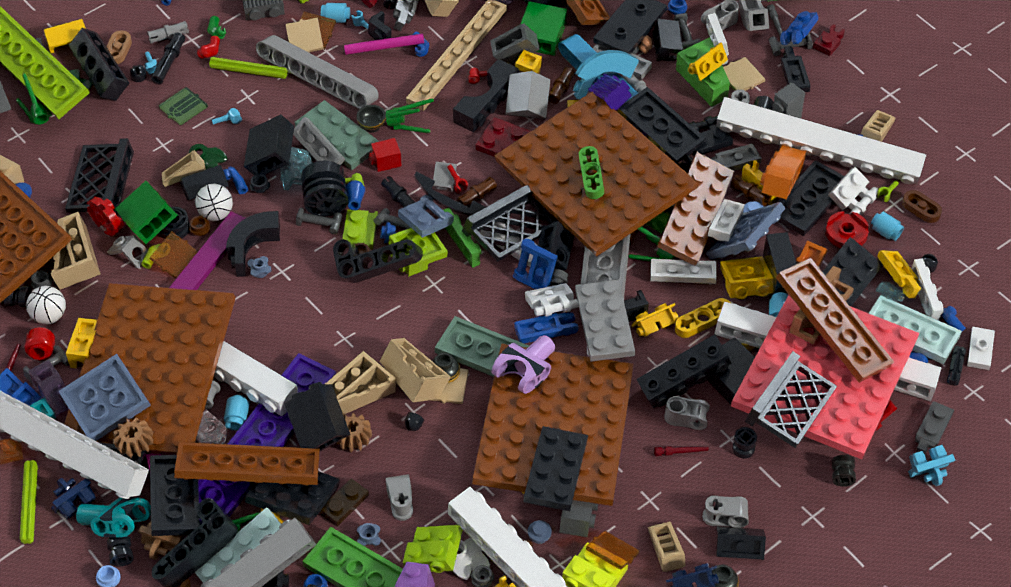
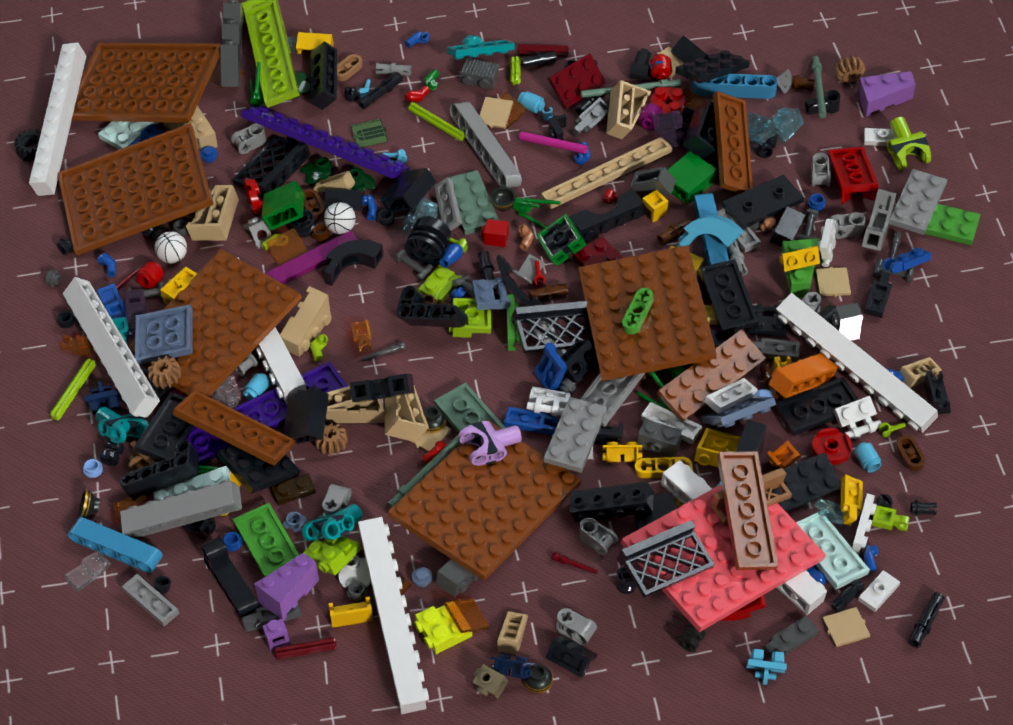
camera: 30 degrees right, 0 degrees up
sand blue plate [247,256,272,278] -> none
black hinge [404,412,424,431] -> none
light grey slope [505,71,550,119] -> none
black plate [523,426,588,512] -> none
dark purple brick [588,74,632,110] -> none
dark red plate [813,24,845,56] -> none
none -> light grey piece [231,123,267,154]
none -> dark purple plate [241,106,410,179]
none -> tan wedge [280,286,332,357]
none -> dark green plate [300,157,333,184]
none -> teal connector [302,504,362,541]
none -> reddish brown plate [303,189,325,220]
none -> lime arm [310,334,328,361]
none -> clear orange plate [350,320,373,352]
none -> black arch [350,374,415,403]
none -> dark grey piece [362,342,406,361]
none -> sand green bar [387,423,472,508]
none -> red arm [422,441,447,464]
none -> nougat arm [518,224,534,251]
none -> piece [536,213,587,266]
none -> dark grey brick [638,419,682,457]
none -> tan piece [823,607,870,648]
none -> lime plate [872,505,909,531]
none -> black pin [910,500,937,516]
none -> black hinge [924,370,951,414]

